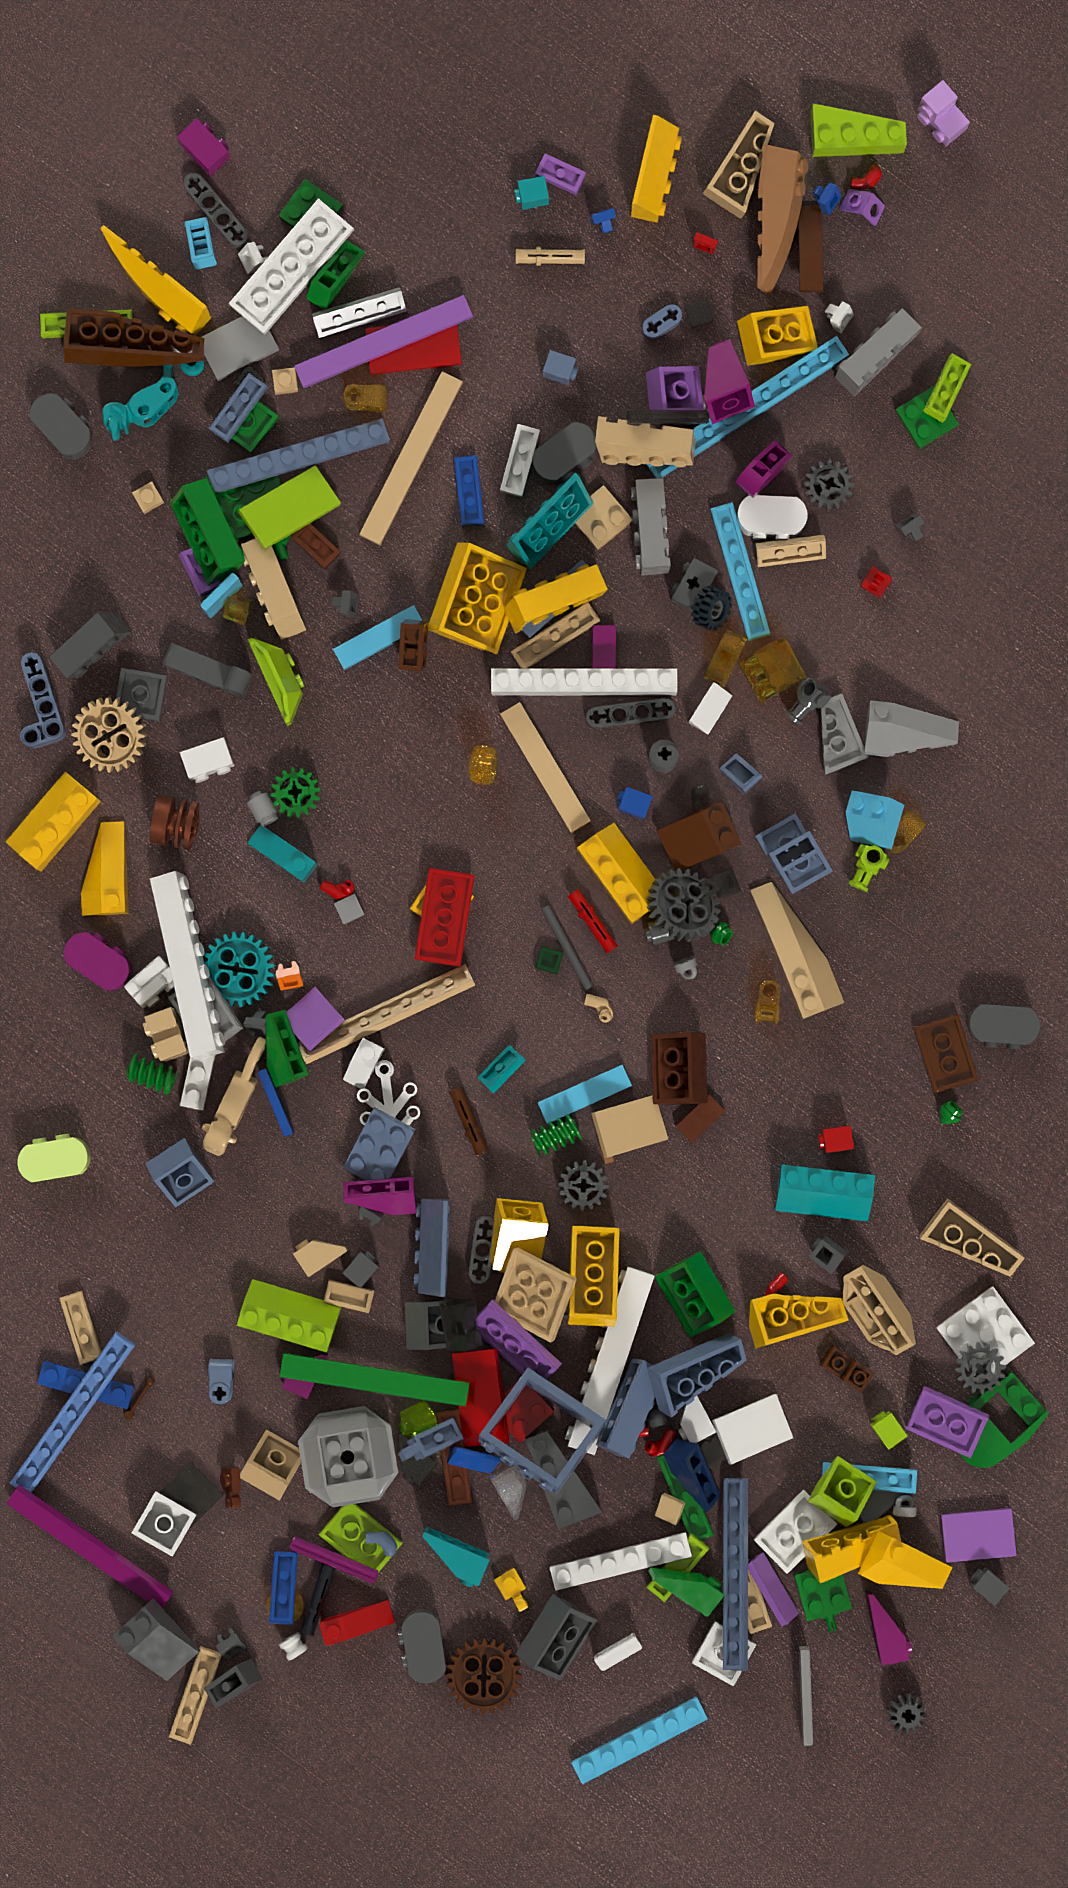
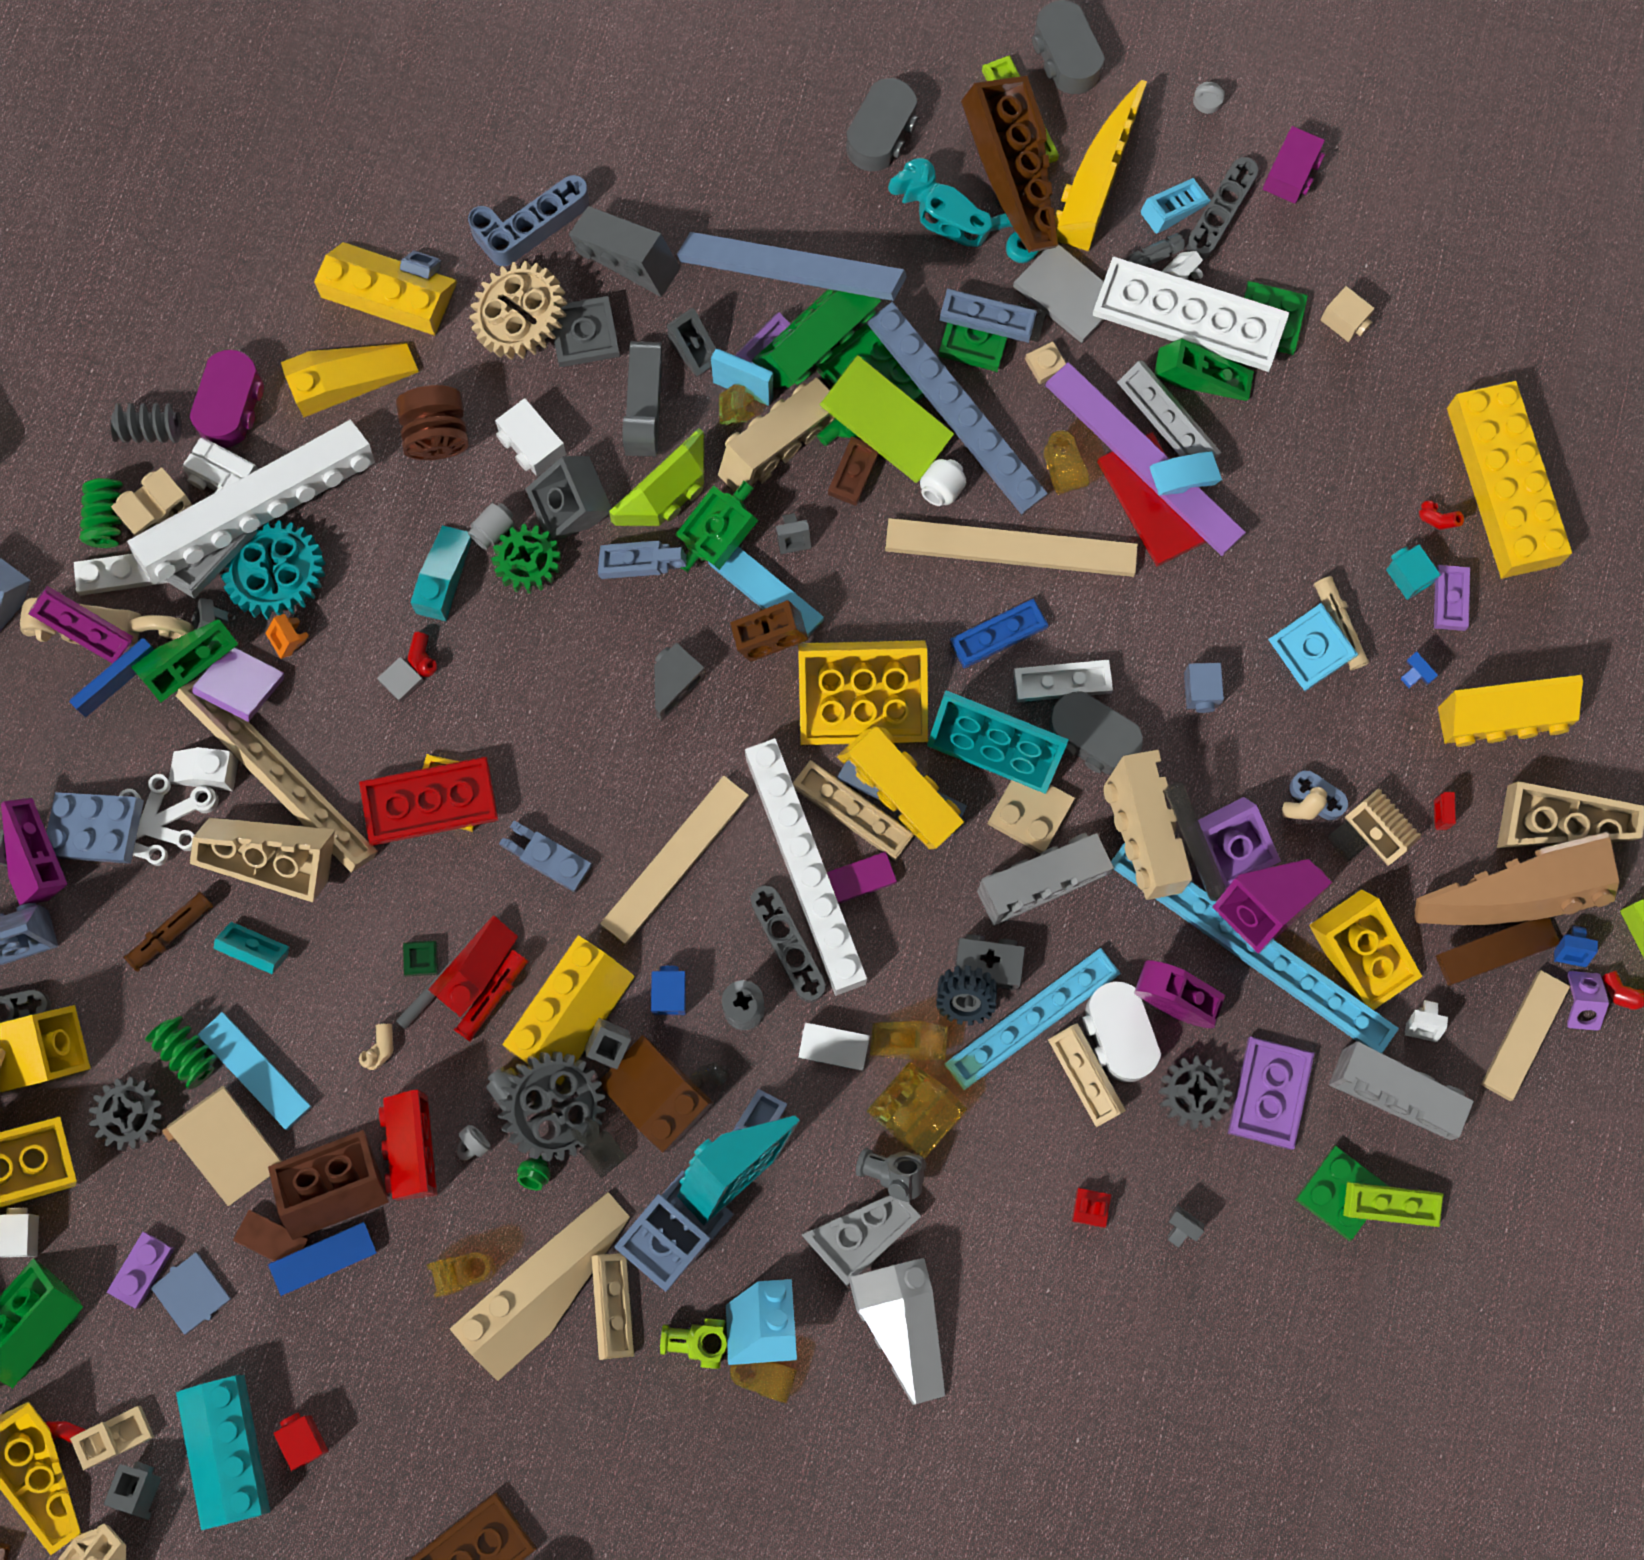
camera: 65 degrees right, 10 degrees down
tan plate [132,481,164,514] -> none
clear yellow gear [469,745,499,785] -> none
none -> magenta tile [28,586,133,664]
none -> tan slope [70,1406,154,1470]
none -> medium lavender plate [107,1232,175,1309]
none -> dark grey piece [111,403,182,443]
none -> sand blue piece [150,1252,231,1335]
none -> tan wedge [190,818,335,902]
none -> blue tile [268,1222,377,1296]
none -> red slope [379,1089,438,1201]
none -> sand blue tile [400,250,441,279]
none -> red slope [428,915,518,1017]
none -> sand blue hinge [499,821,592,893]
none -> dark grey slope [525,456,612,542]
none -> dark grey brick [585,1018,631,1069]
none -> tan tile [591,1253,634,1360]
none -> sand blue hinge [598,541,687,579]
none -> dark grey slope [654,642,705,721]
none -> dark grey slope [667,308,716,376]
none -> green plate [675,480,758,573]
none -> sand blue tile [677,232,907,301]
none -> teal slope [677,1115,800,1225]
none -> white head [920,459,966,506]
none -> dark grey brick [1032,0,1104,94]
none -> dark grey axle [1127,233,1185,266]
none -> medium azure slope [1149,451,1222,496]
none -> light grey tile [1193,82,1225,114]
none -> medium lavender tile [1228,1036,1314,1150]
none -> medium azure tile [1268,603,1358,692]
none -> tan arm [1282,787,1327,820]
none -> tan brick [1320,286,1375,342]
none -> tan brick [1345,789,1421,866]
none -> red arm [1419,501,1464,530]
none -> yellow brick [1447,381,1572,579]
none -> tan tile [1481,970,1570,1101]

